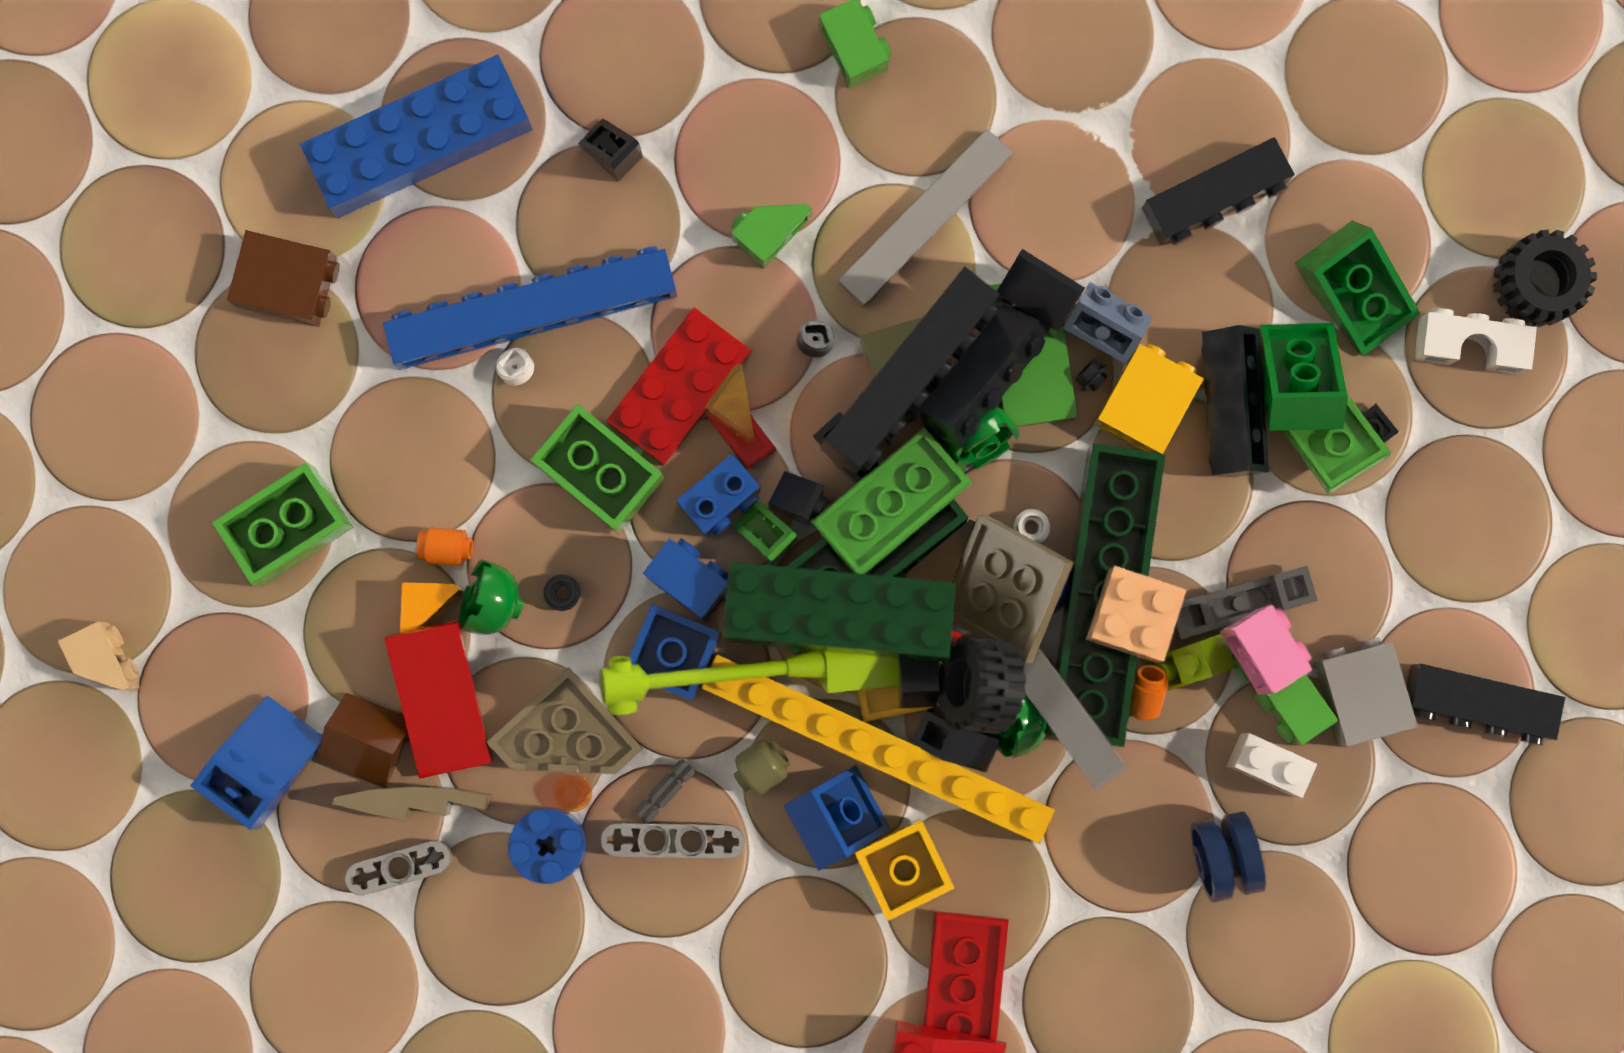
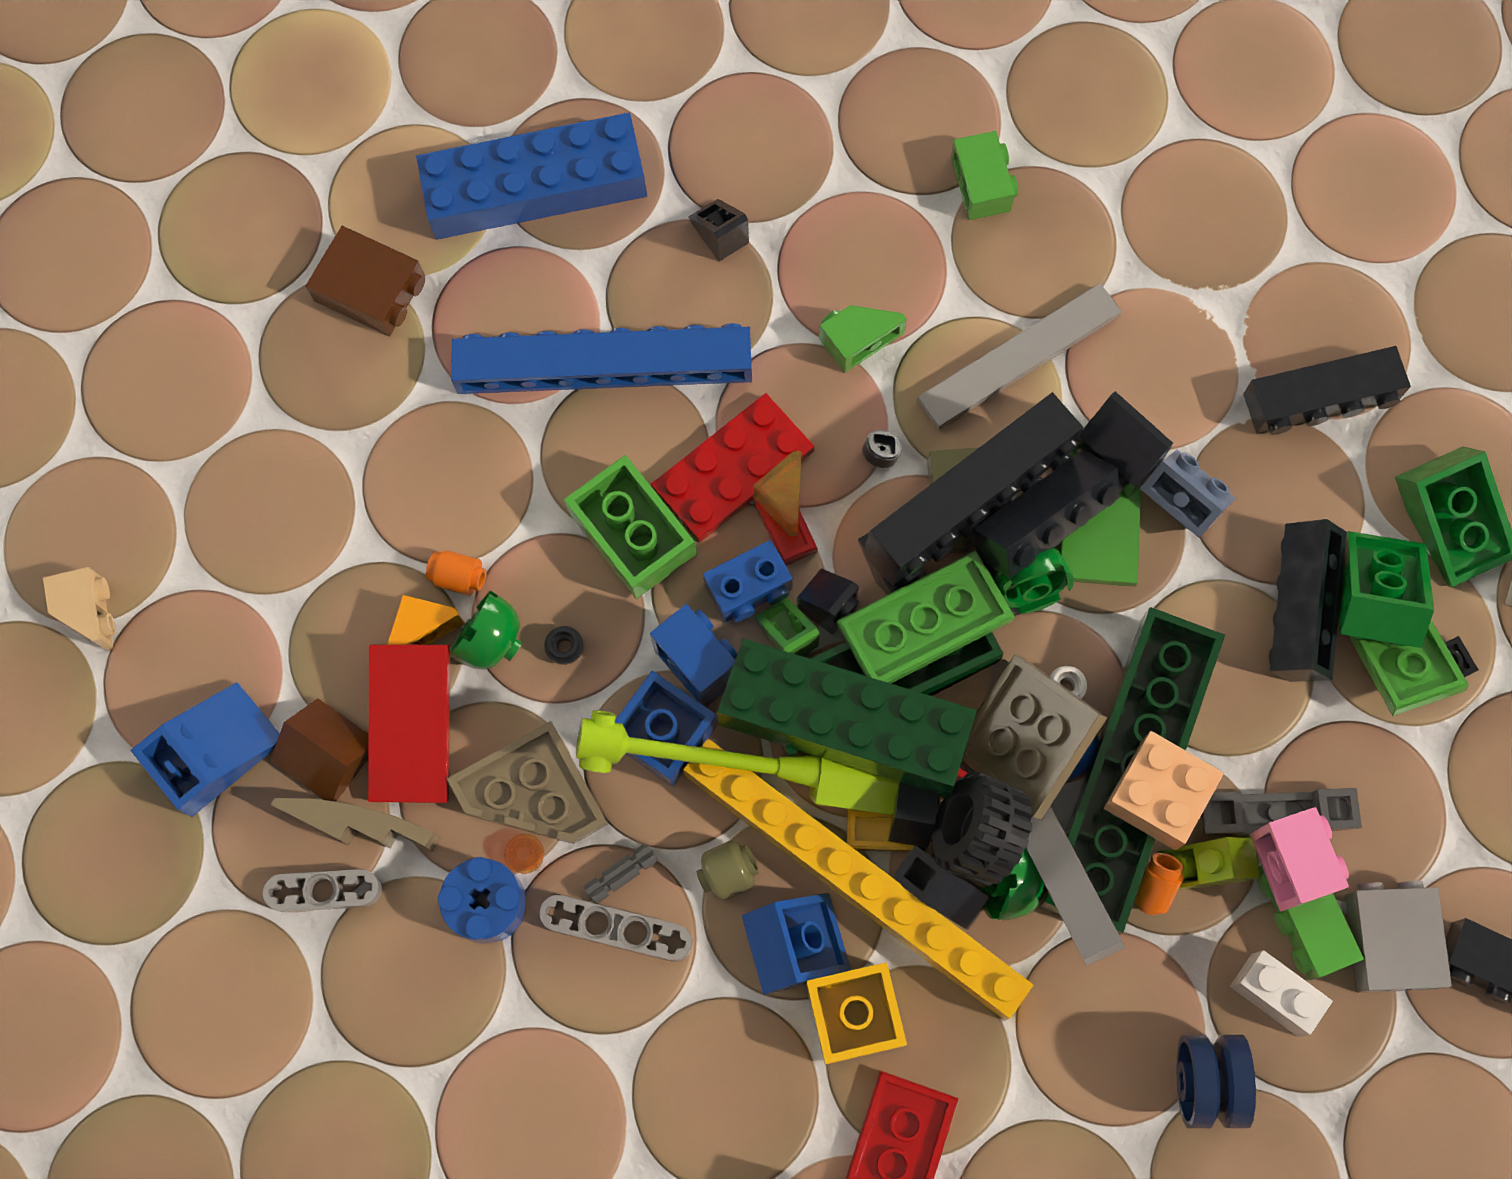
camera: 20 degrees right, 10 degrees down
bright green brick [212,462,354,587] -> none
white tile [496,348,534,386] -> none
black plate [1075,359,1108,392] -> none
yellow brick [1094,344,1204,454] -> none

